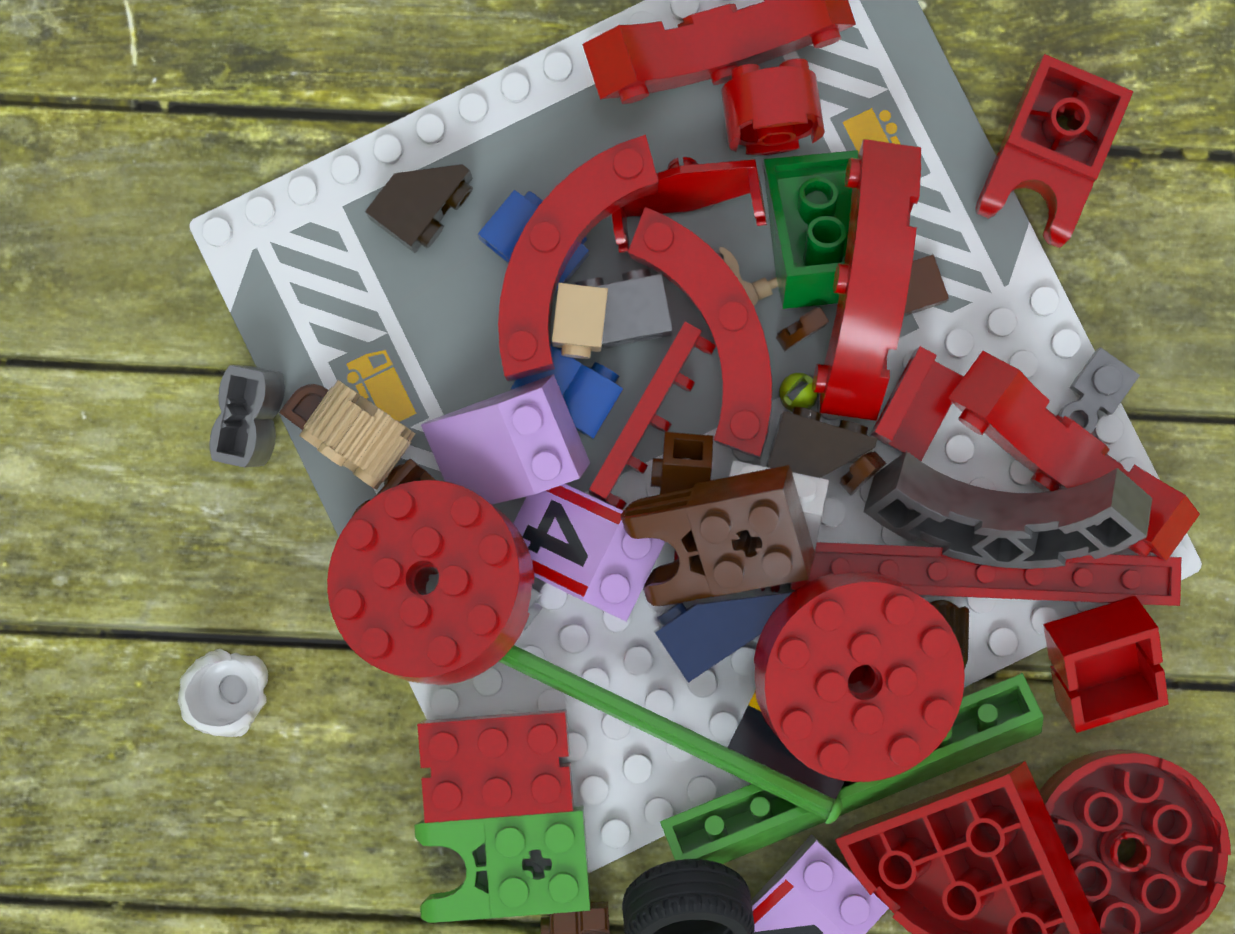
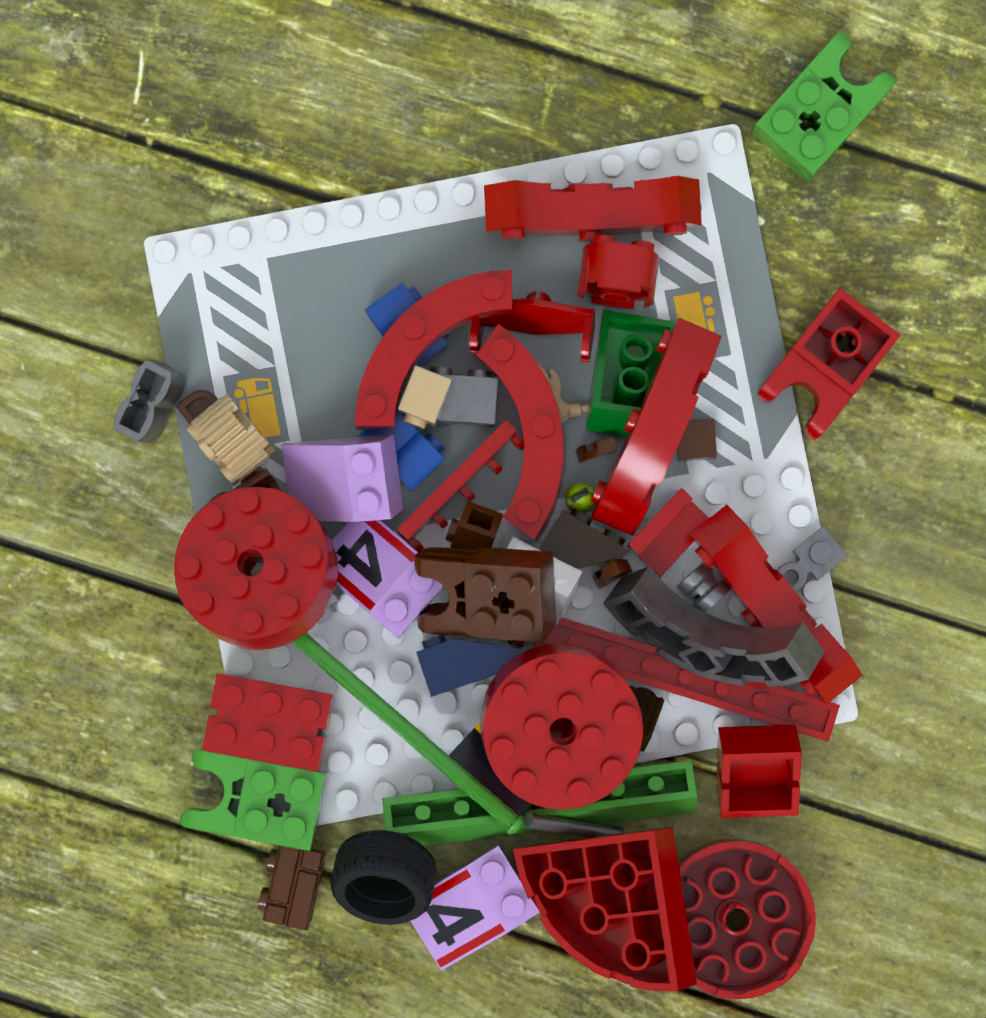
camera: 15 degrees right, 0 degrees up
white hair [178,649,268,737] -> none
dark brown slope [365,164,473,253] -> none
none -> flat silver bar [524,813,624,837]
none -> flat silver wheel [676,563,731,613]

